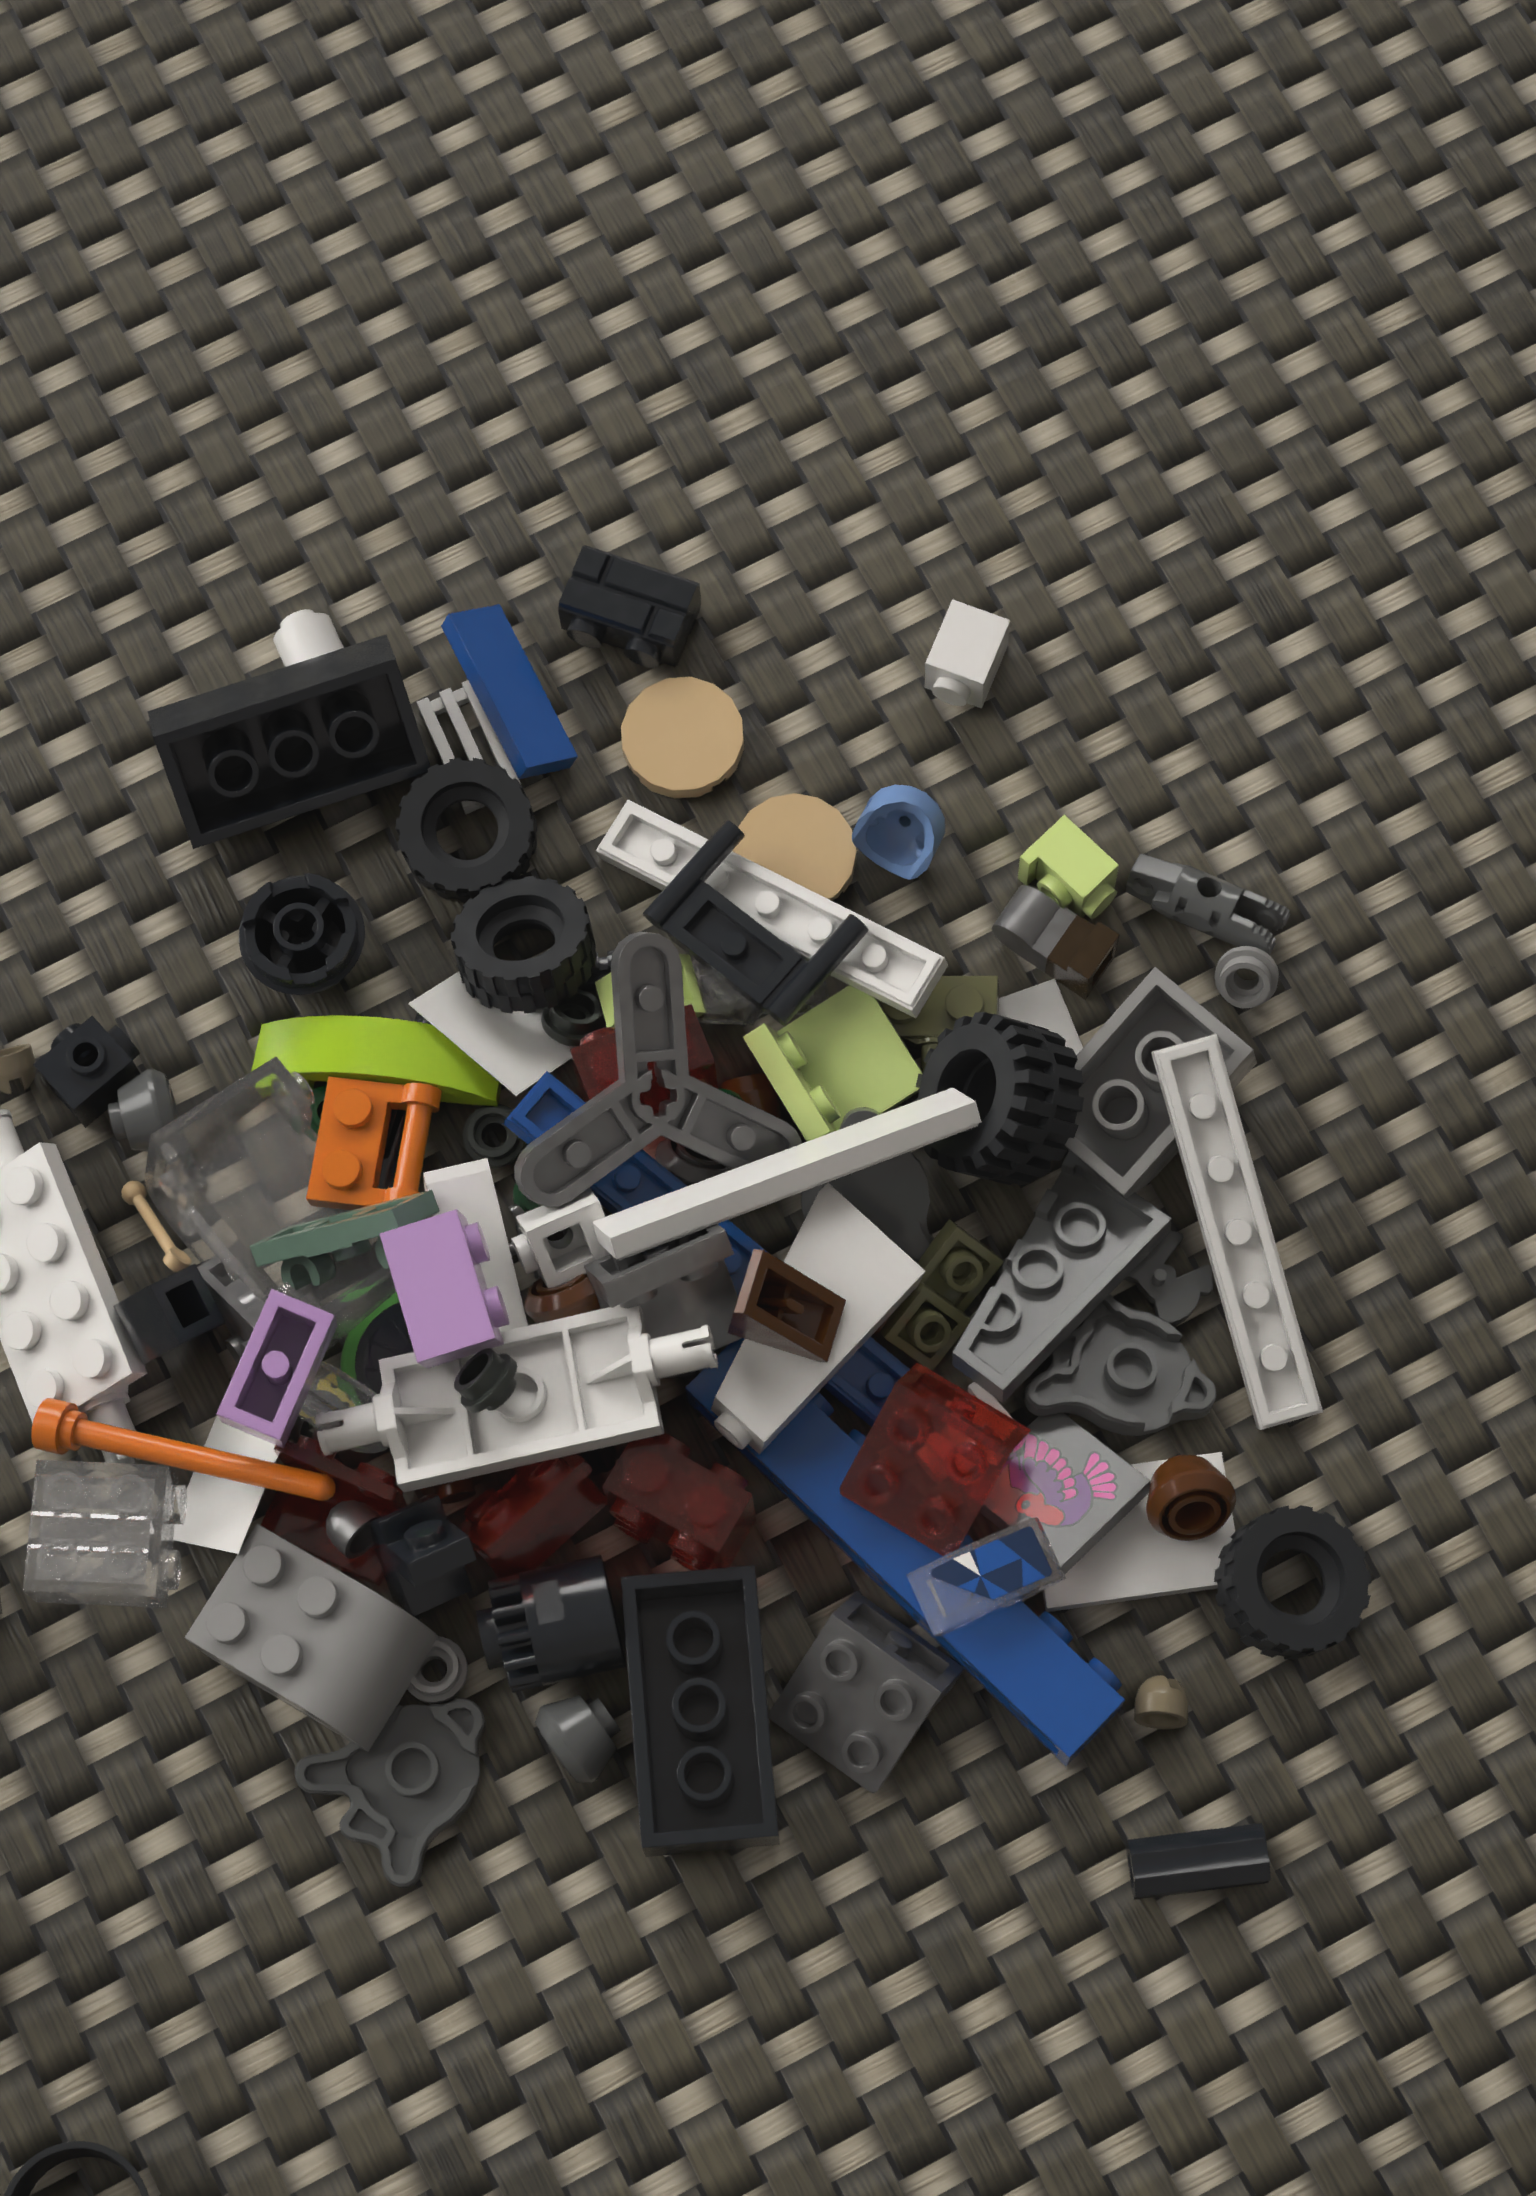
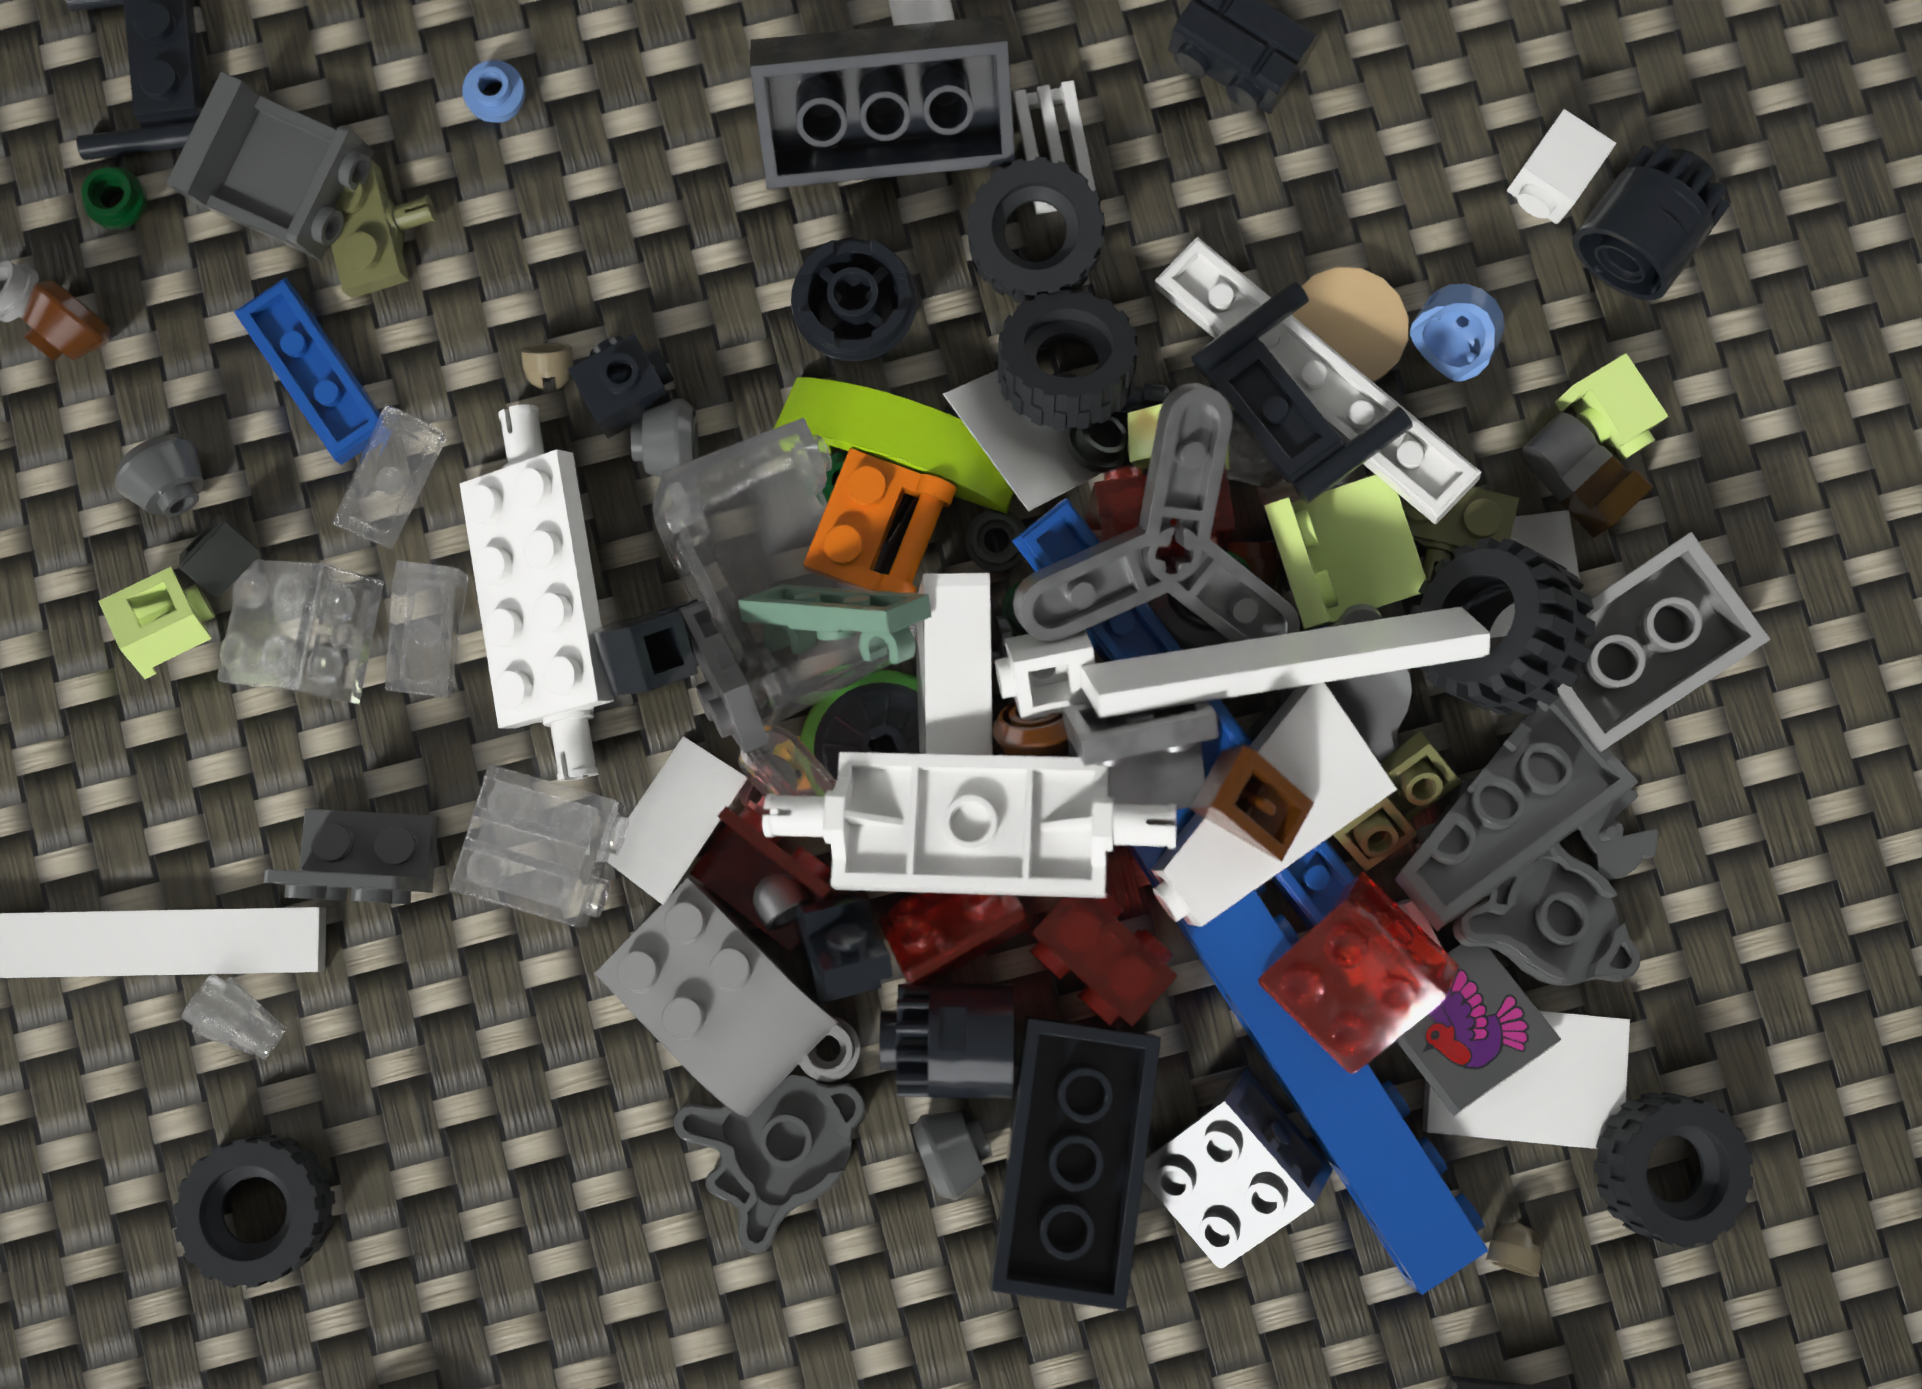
camera: 10 degrees right, 10 degrees up
orange piece [31,1398,336,1501] -> none
tan hinge [121,1181,192,1272] -> none
lavender brick [217,1289,337,1448] -> none
lavender brick [379,1209,509,1368] -> none
blue tile [441,604,578,779] -> none
pearl dark grey plate [454,1348,517,1413] -> none
tan tile [621,677,744,799] -> none
slope [906,1517,1066,1636] -> none
dark grey hinge [1126,853,1291,955] -> none
reddish brown cone [1146,1455,1236,1541] -> none
white tile [1151,1034,1323,1430] -> none
light grey plate [1214,946,1279,1008] -> none
none -> black gear [1572,144,1730,300]

